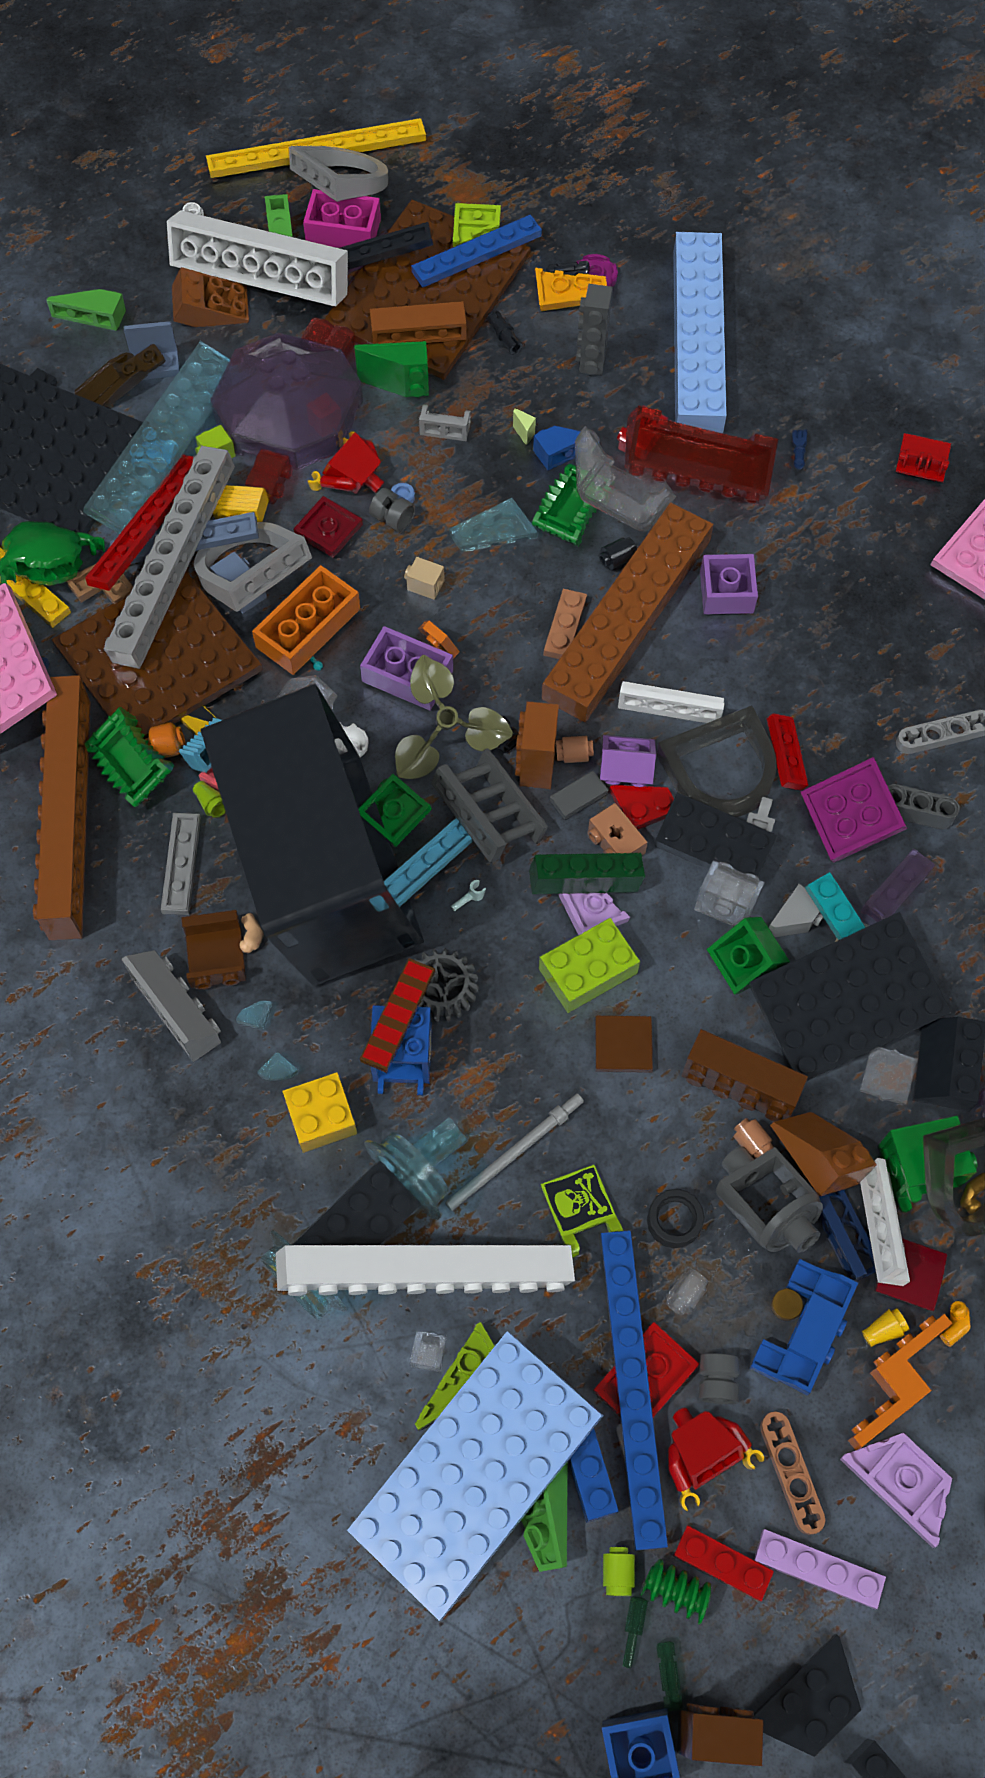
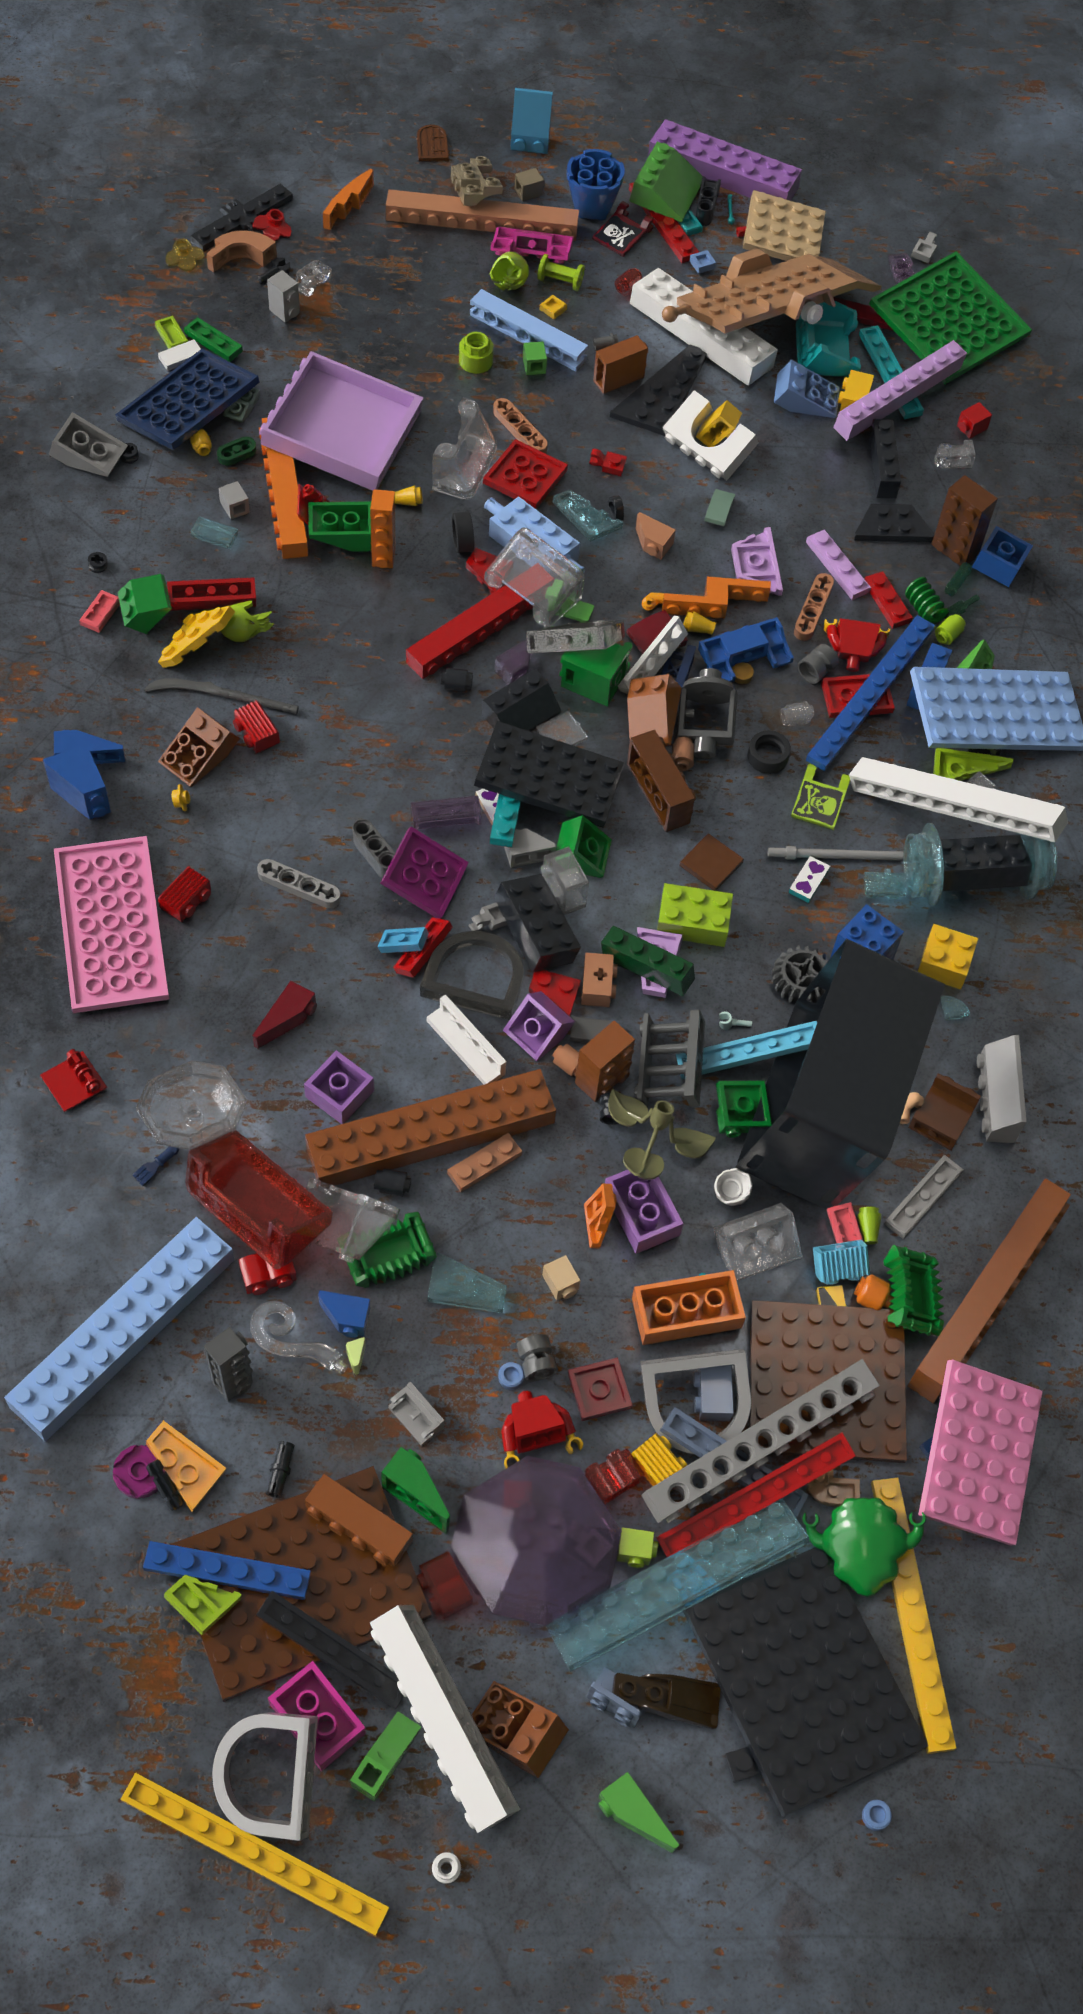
camera: 145 degrees left, 5 degrees down
clear light blue tile [236,1001,272,1030] -> none
tile [360,958,435,1073] -> none
none -> clear rock [136,1060,247,1150]
none -> clear plant [250,1301,348,1374]
none -> dark red slope [252,980,317,1049]
none -> dark azure plate [378,927,429,953]
none -> tile [789,856,830,903]

